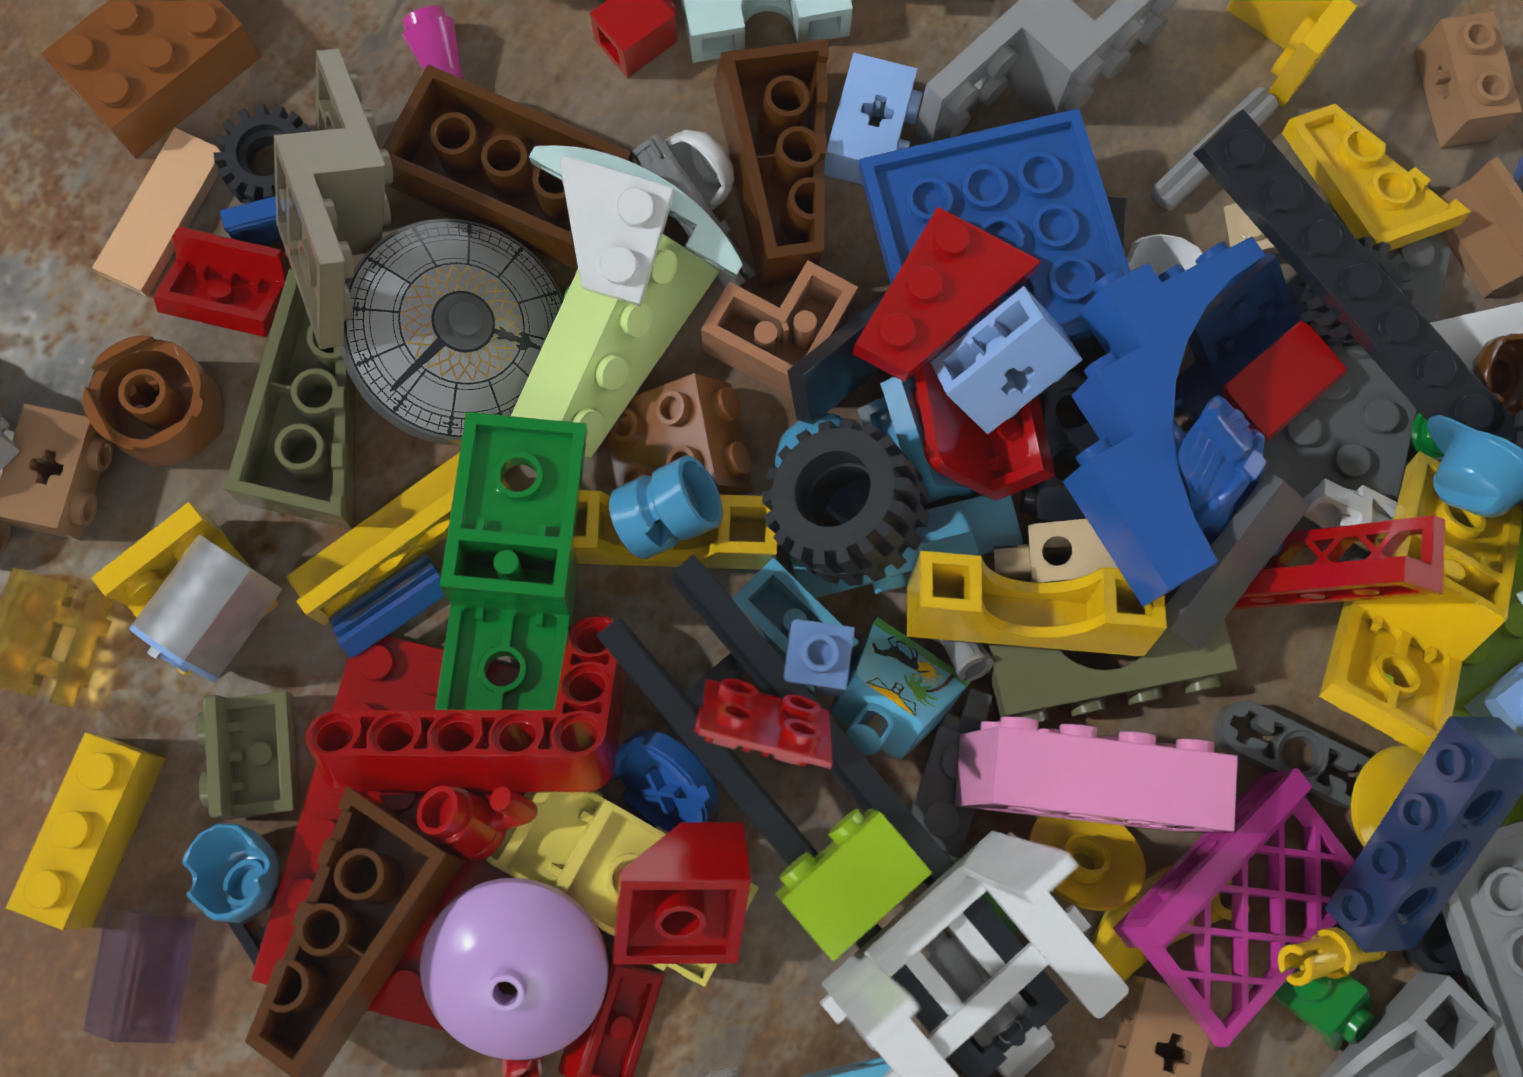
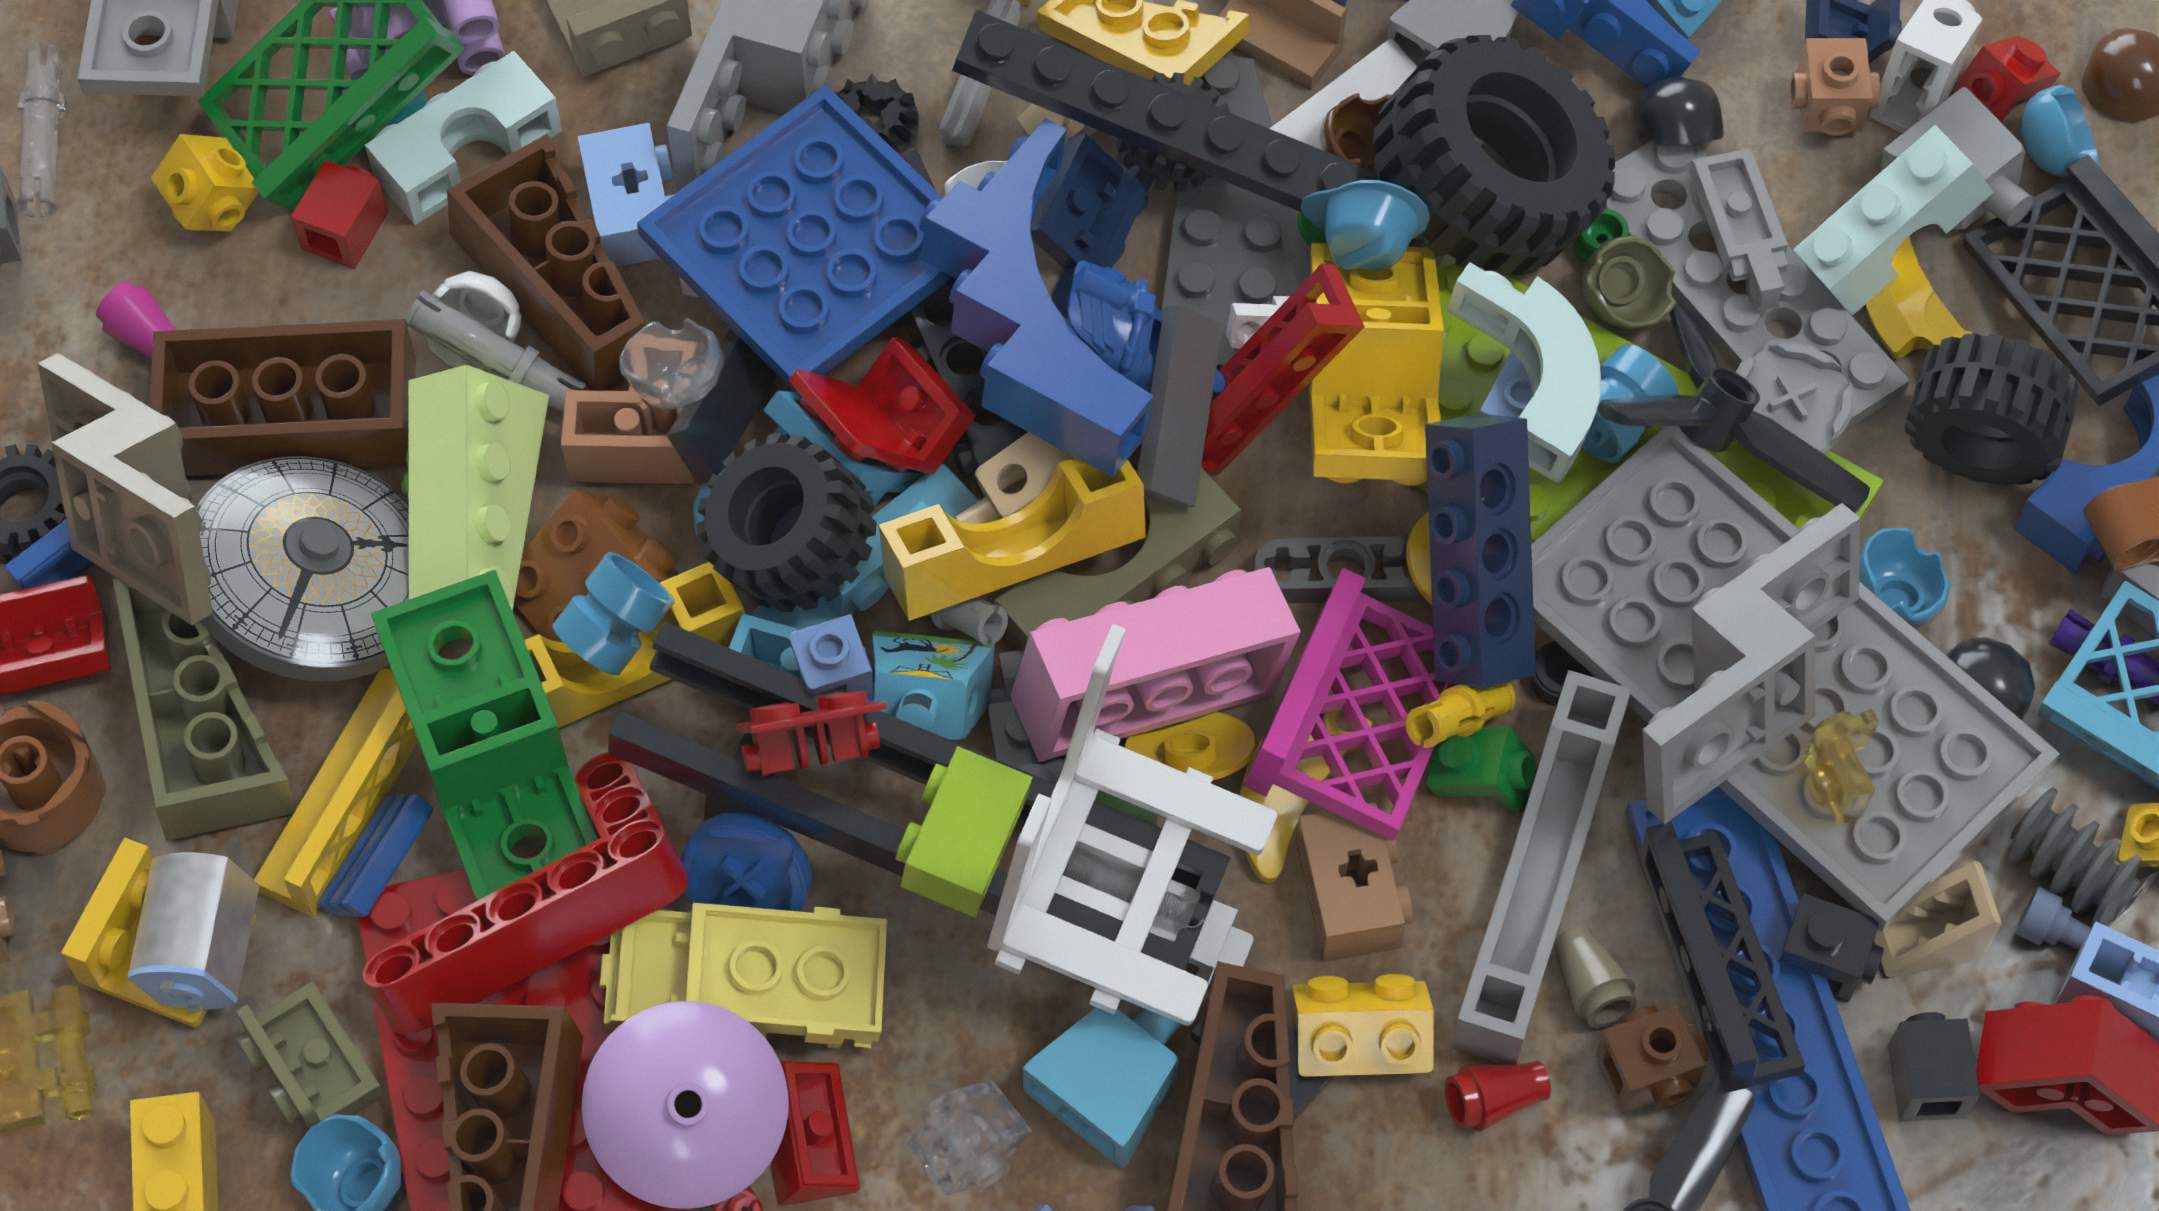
camera: 25 degrees left, 15 degrees down
red piece [417,786,538,860] -> none
light aqua slope [529,145,742,277] -> none
white wing [560,155,675,307] -> none
red slope [613,822,751,965] -> none
red wing [852,207,1041,382] -> none
light blue brick [931,286,1083,434] -> none
red slope [1222,321,1347,443] -> none
none -> clear hair [619,318,723,409]
none -> black gear [835,73,919,153]

